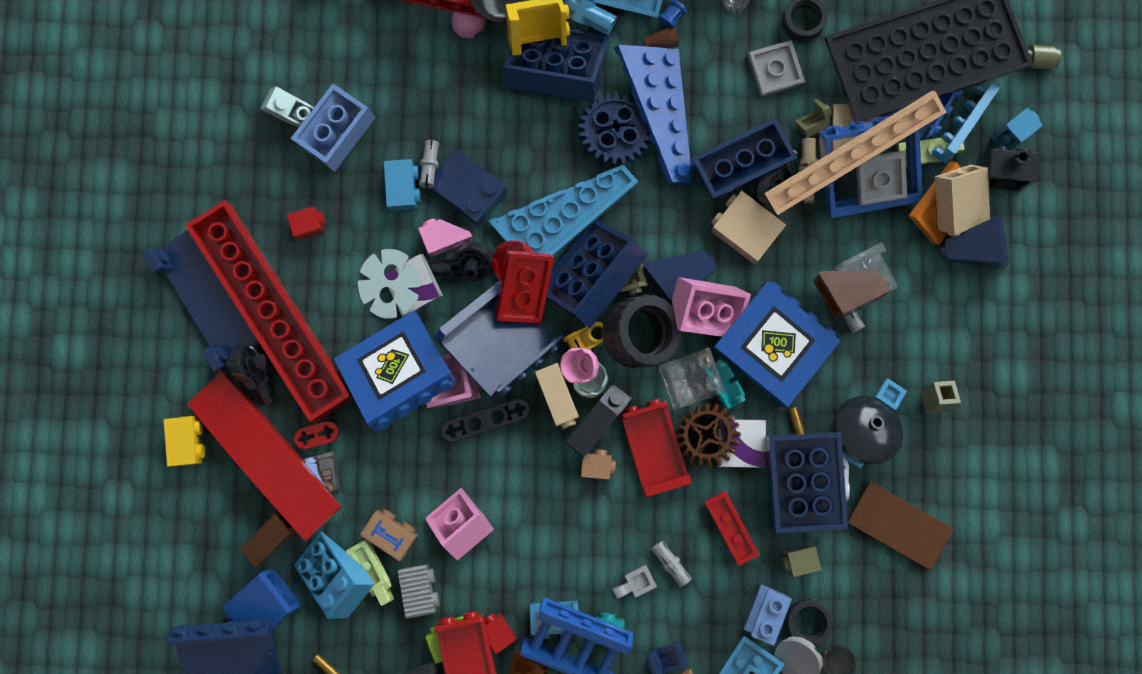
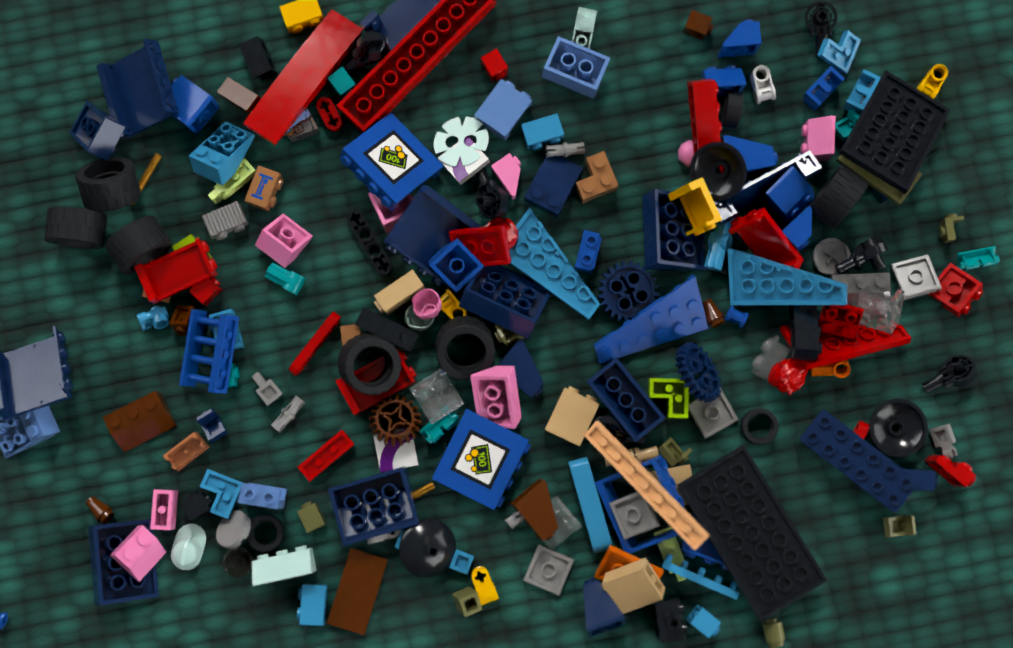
camera: 75 degrees right, 0 degrees up
none -> black hinge [239,36,277,80]
none -> light aqua slope [252,545,317,586]
none -> teal piece [265,262,306,295]
none -> red beam [288,311,342,376]
none -> dark azure brick [297,583,328,626]
none -> teal brick [327,67,356,99]
none -> black tyre [337,334,402,396]
none -> blue slope [428,238,484,293]
none -> yellow piece [471,566,499,606]
none -> medium blue panel [474,79,532,141]
none -> light grey tile [523,544,574,596]
none -> dark azure beam [568,457,613,554]
none -> blue window [574,230,602,274]
none -> medium nougat brick [575,151,619,204]
none -> lime brick [647,378,689,419]
none -> dark blue gear [674,342,722,403]

